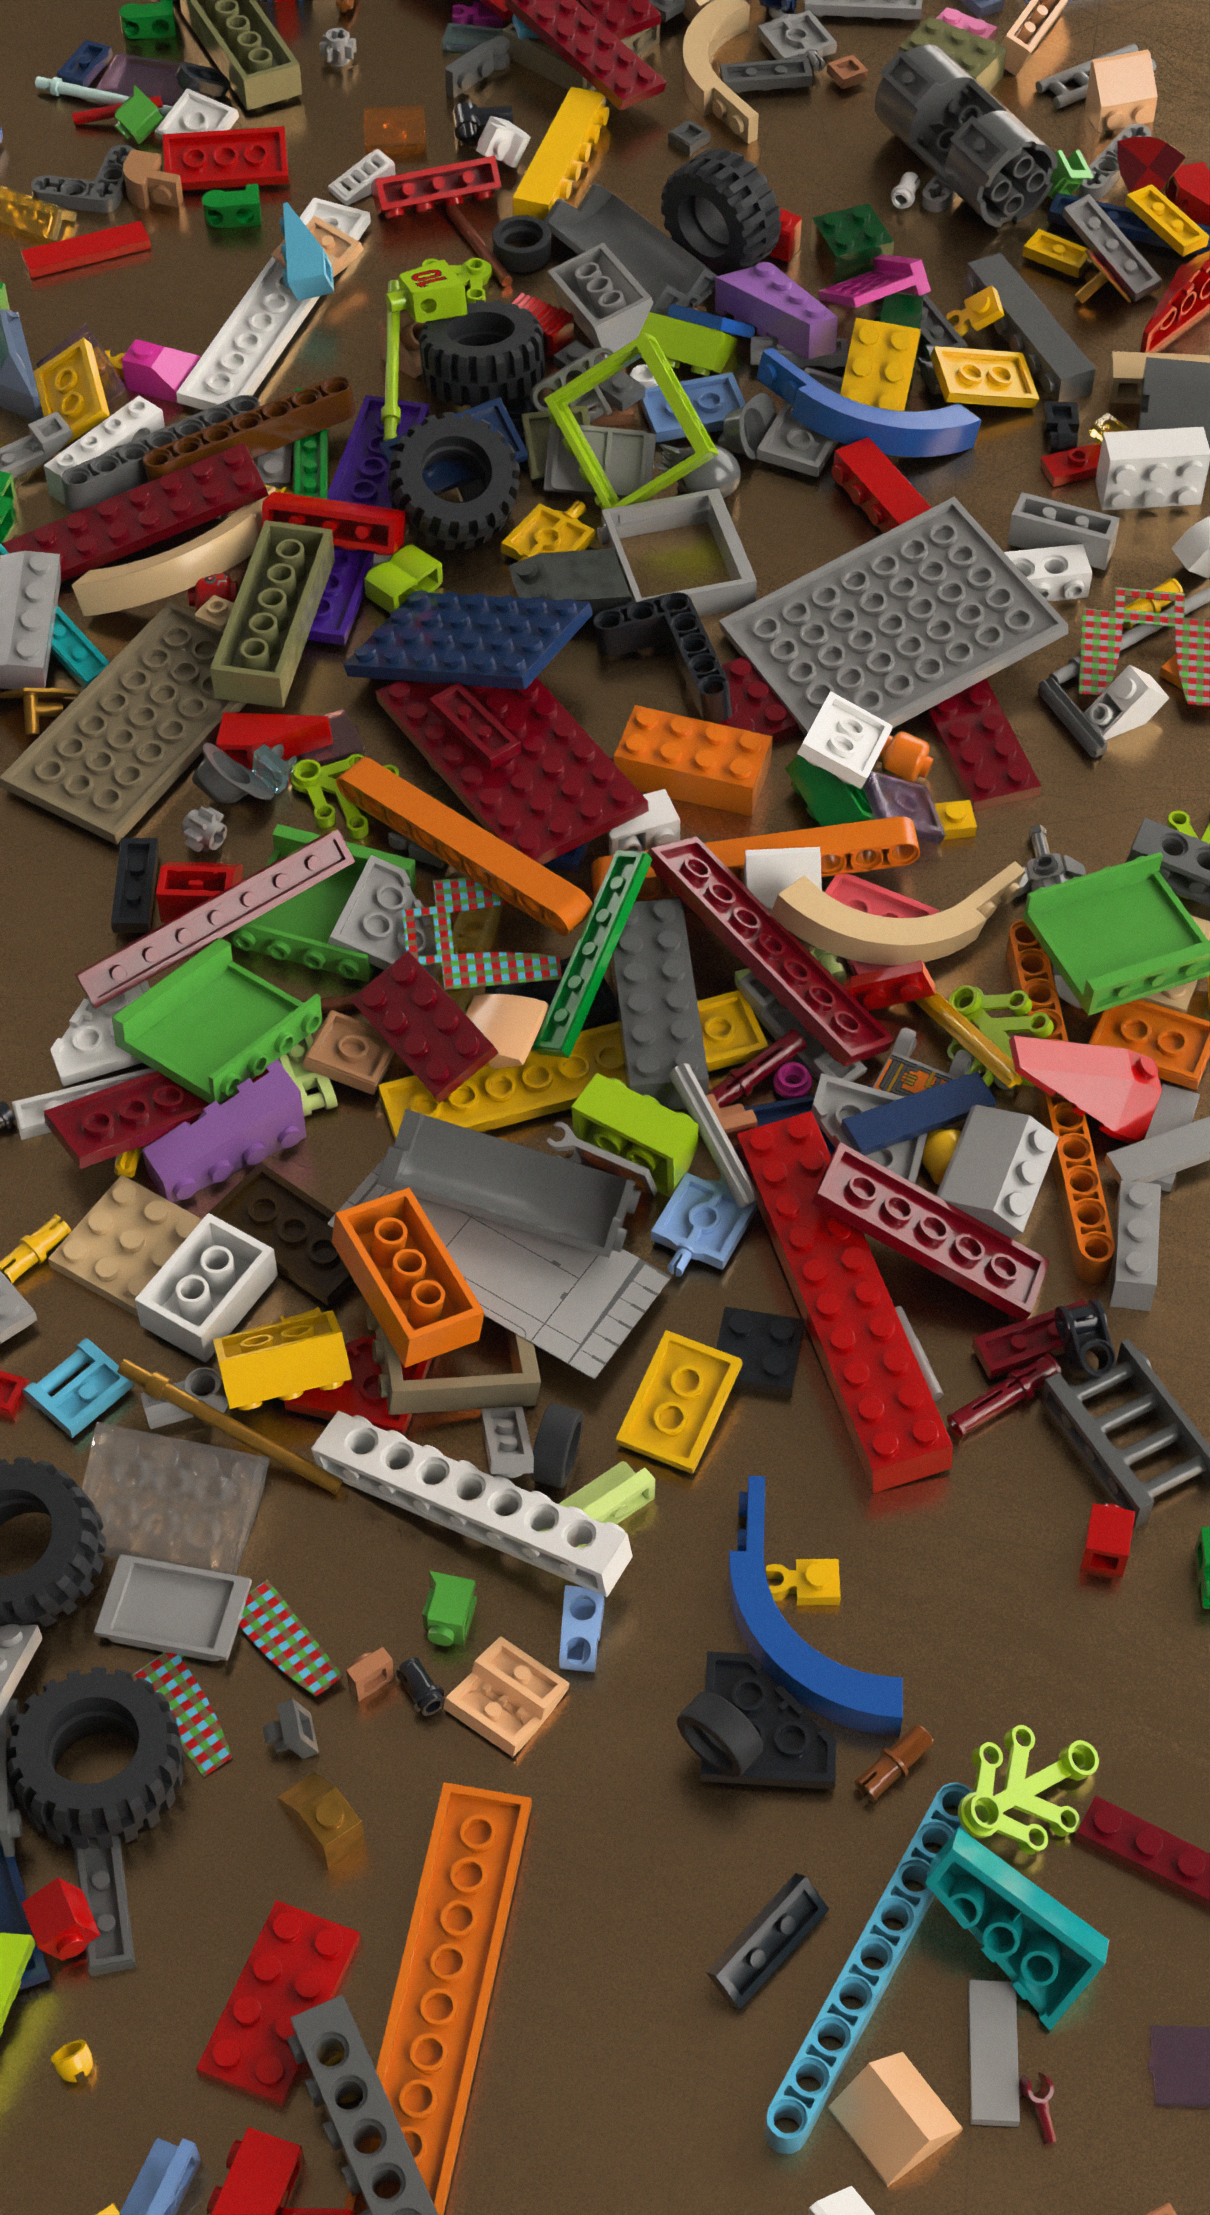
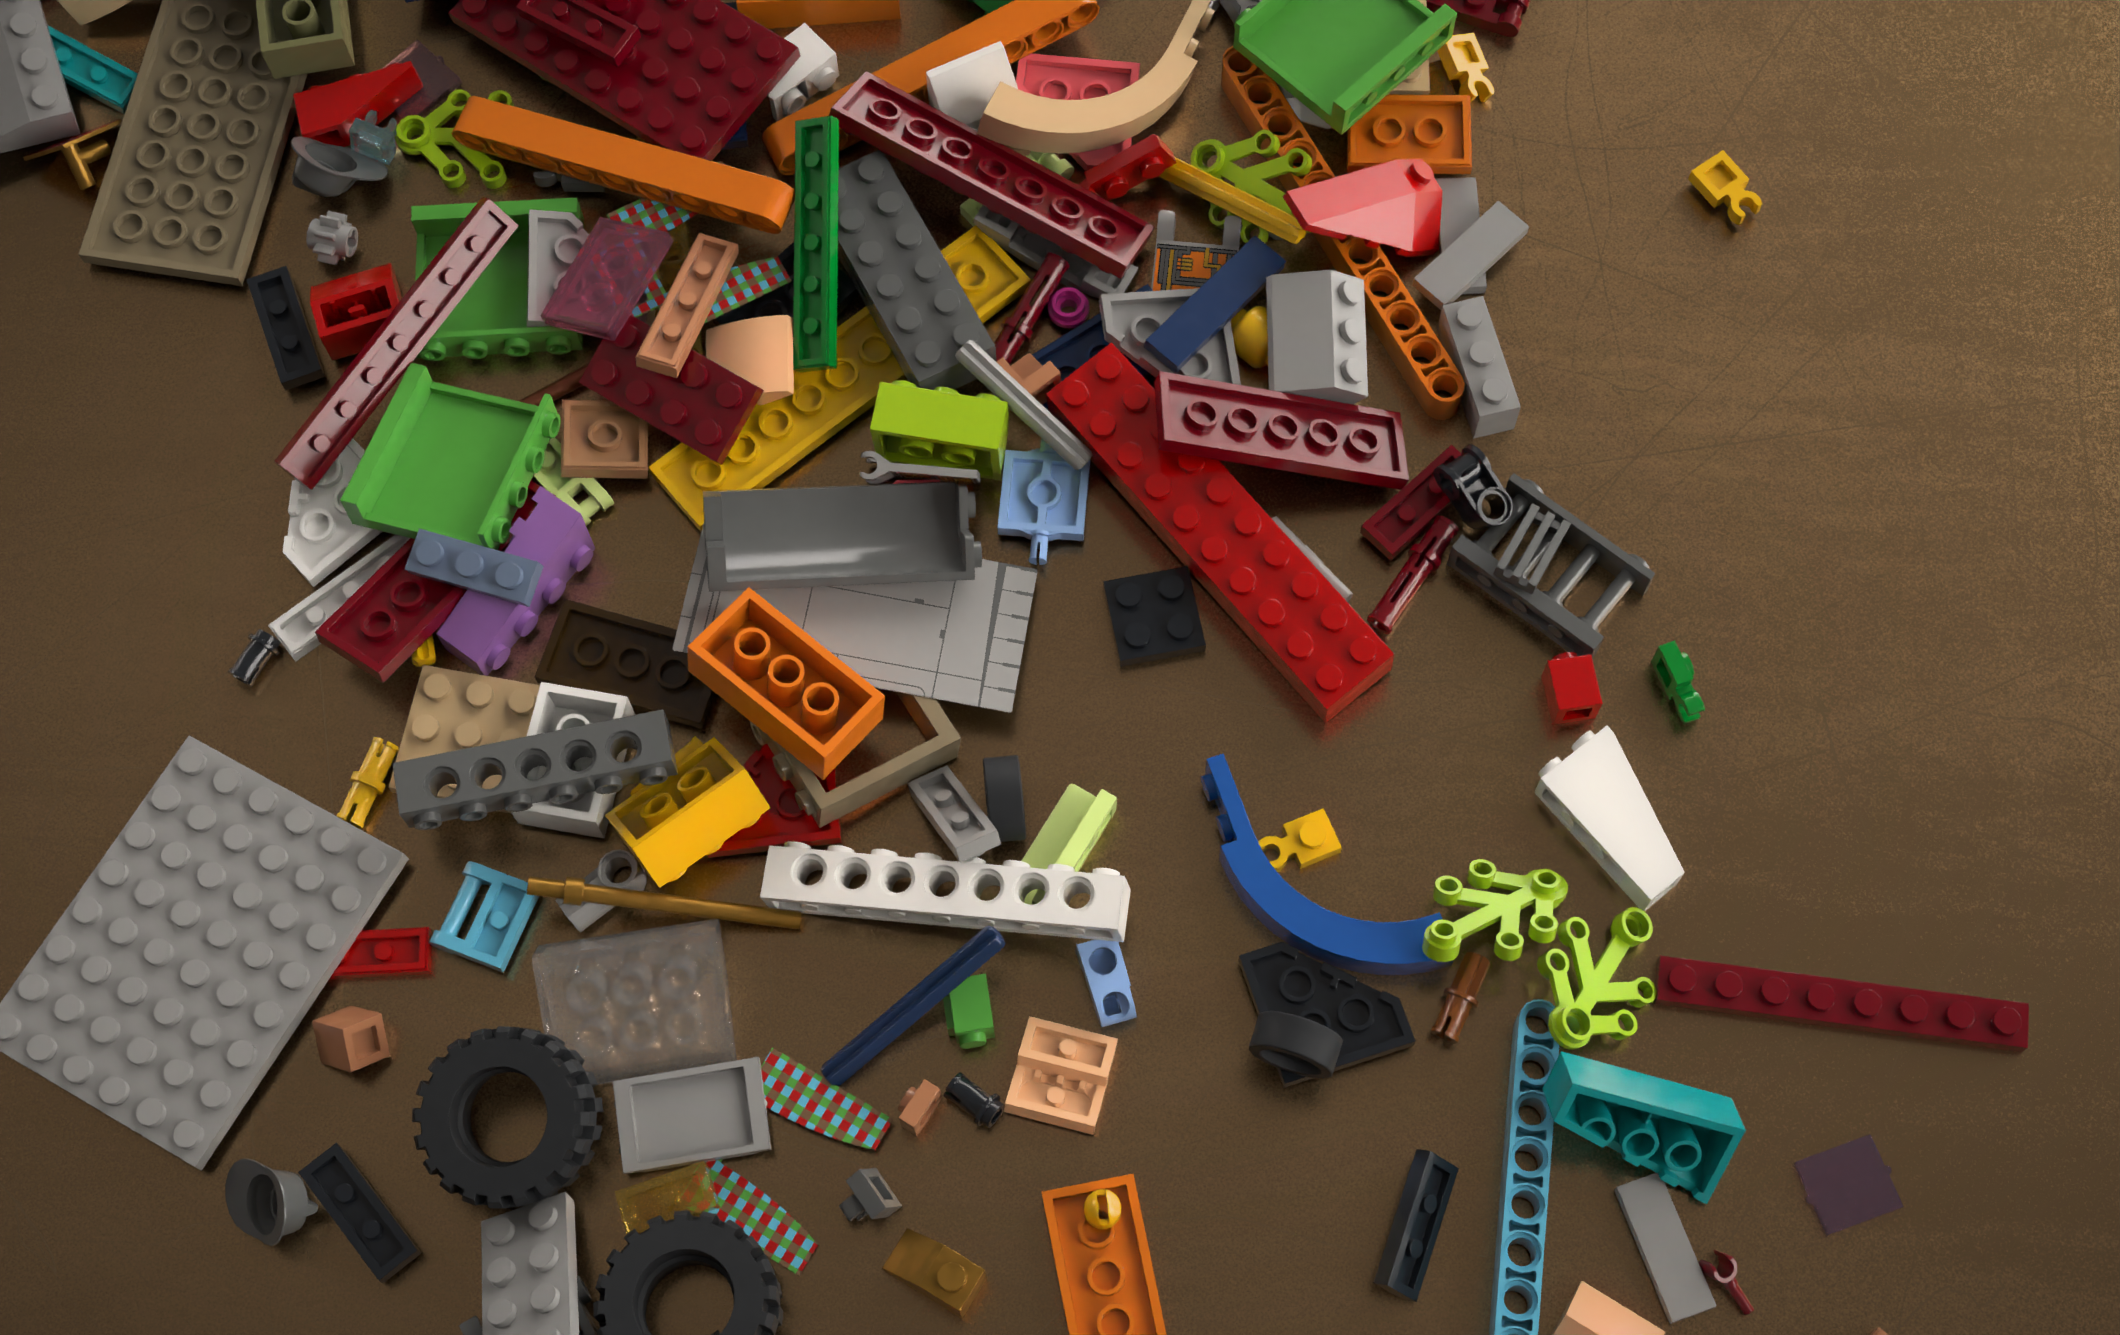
camera: 20 degrees left, 15 degrees up
yellow plate [616,1330,743,1474] -> none
none -> dark grey brick [393,710,678,830]
none -> sand blue plate [405,529,544,607]
none -> clear pink tile [540,217,674,341]
none -> clear yellow plate [615,1161,720,1234]
none -> nougat tile [636,233,738,378]
none -> dark blue axle [821,925,1005,1086]
none -> yellow hinge [1084,1189,1121,1229]
none -> lime plant [1422,859,1568,962]
none -> dark grey tile [1493,503,1571,594]
none -> white slope [1534,725,1685,911]

